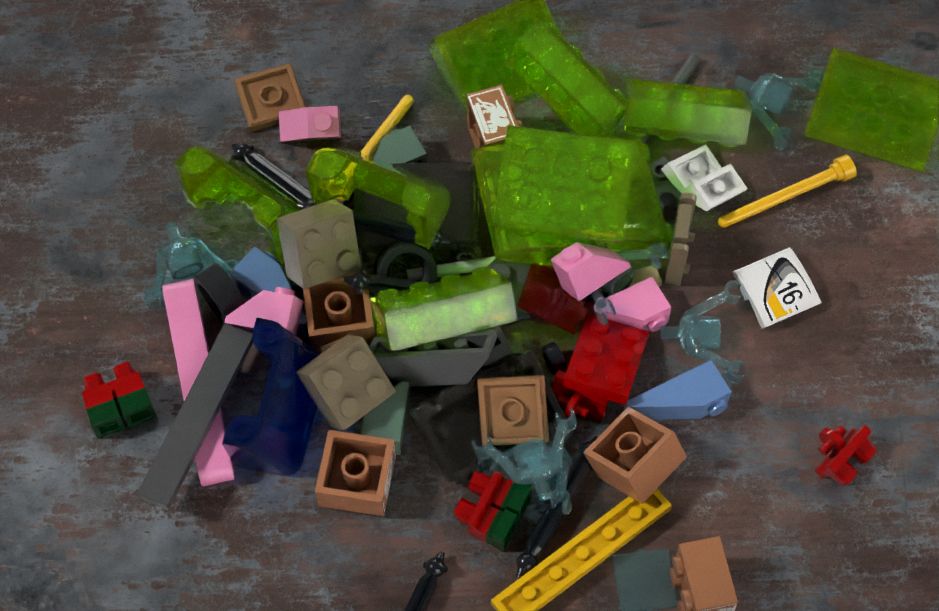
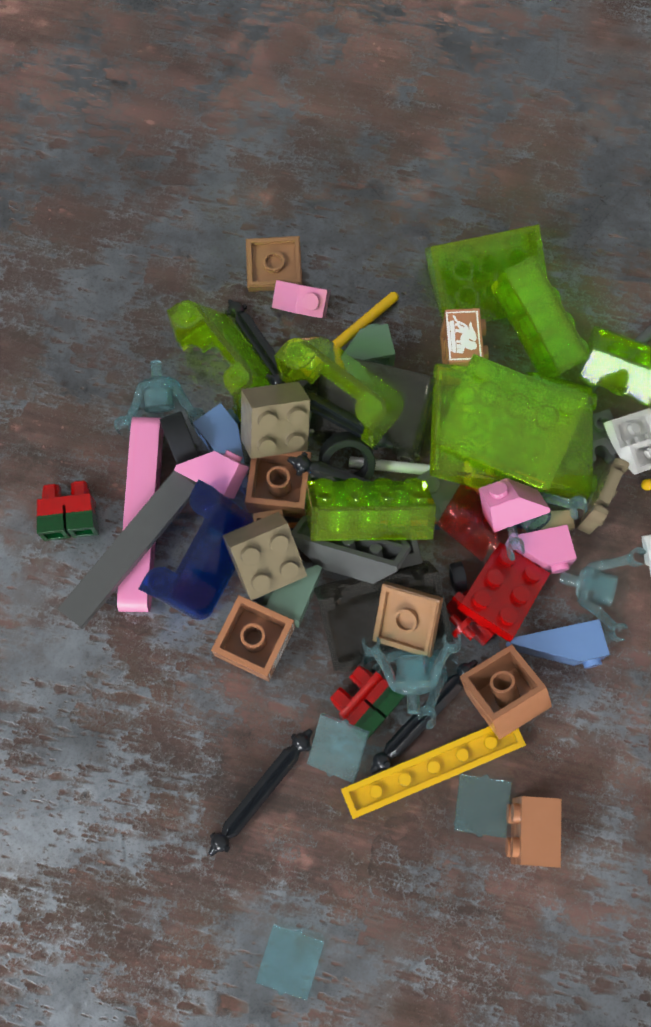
camera: 15 degrees right, 10 degrees up
none -> clear light blue piece [307,713,369,783]

